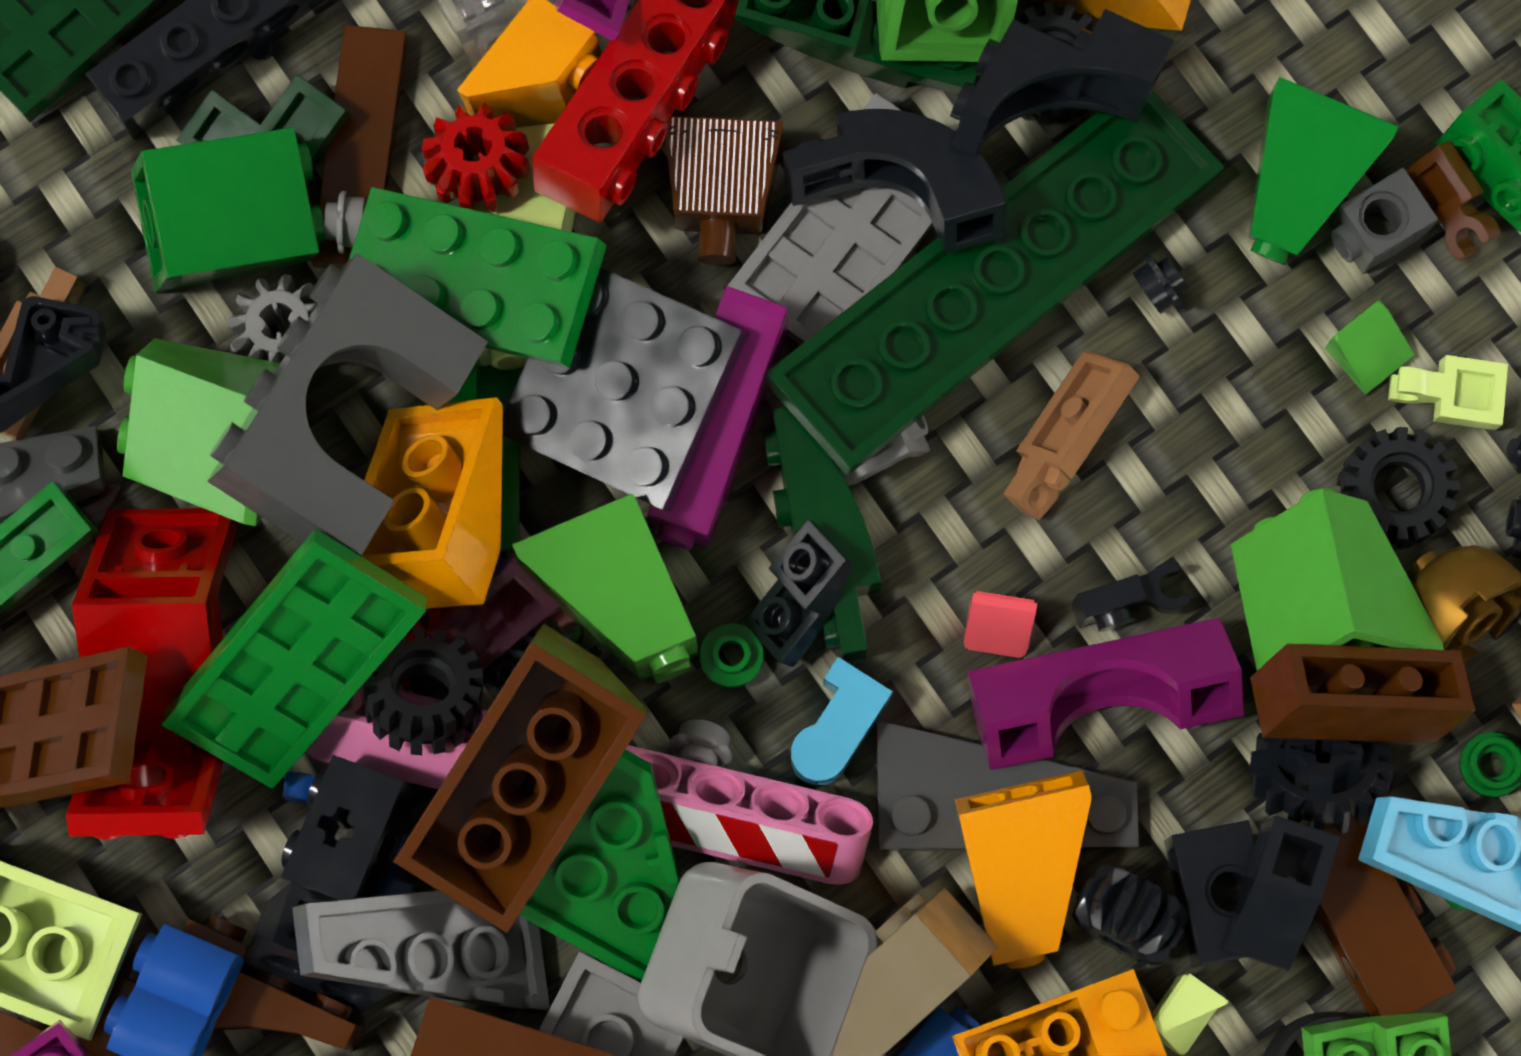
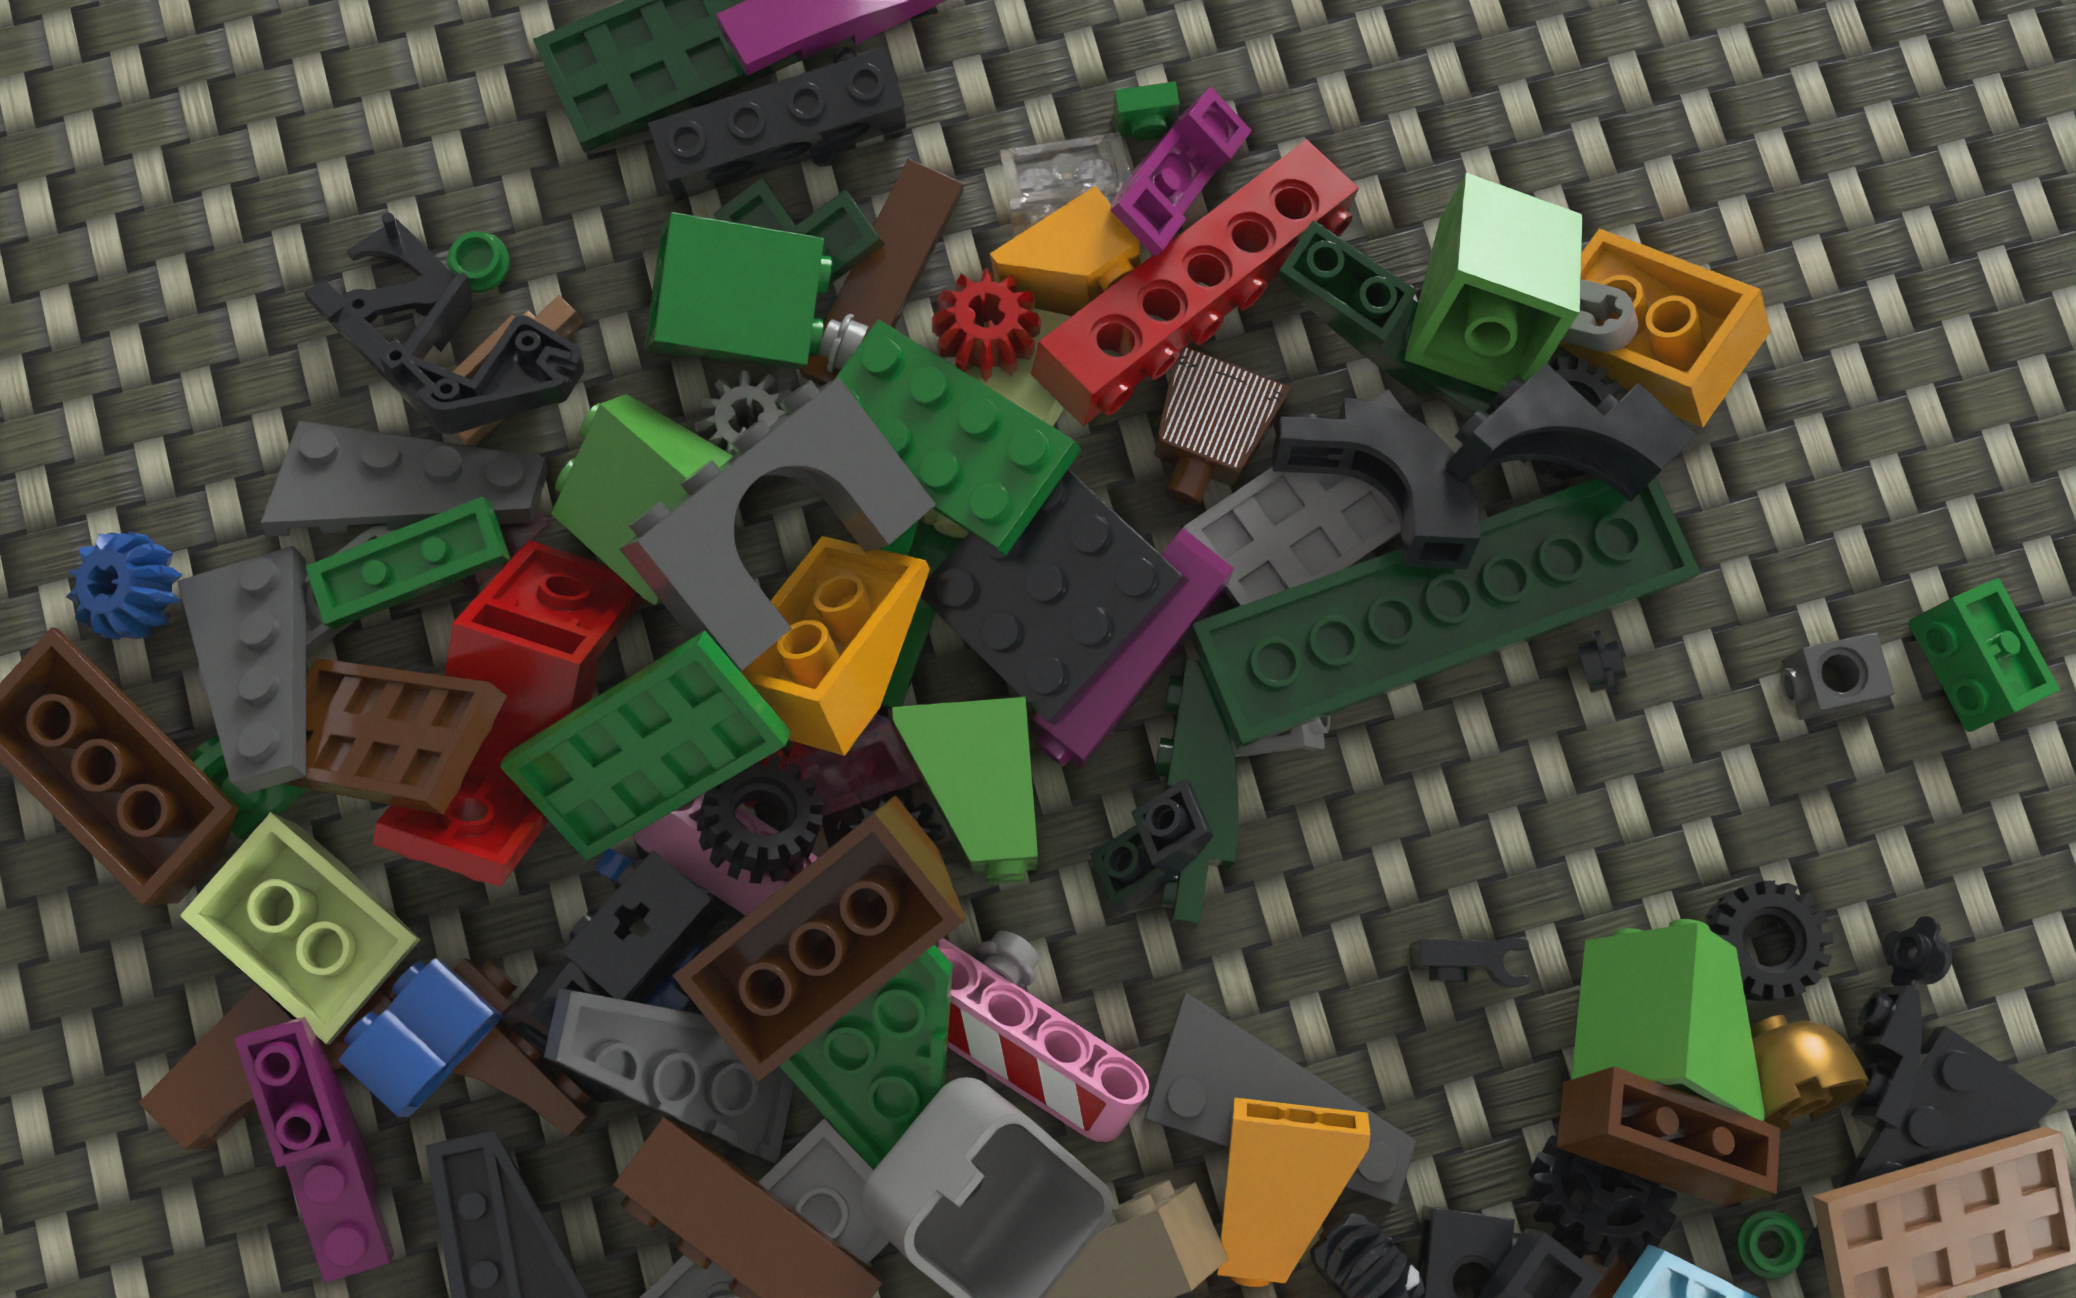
camera: 15 degrees right, 0 degrees up
green plate [699,623,764,688] -> none
medium azure leg [791,657,893,786] -> none
coral slope [963,591,1037,658] -> none
magenta arch [968,618,1244,770] -> none
medium nougat hinge [1003,351,1140,520] -> none
green slope [1248,77,1398,265] -> none
bright green slope [1325,300,1415,396] -> none
yellowish green plate [1388,355,1508,431] -> none
reddish brown plate [1406,140,1501,261] -> none

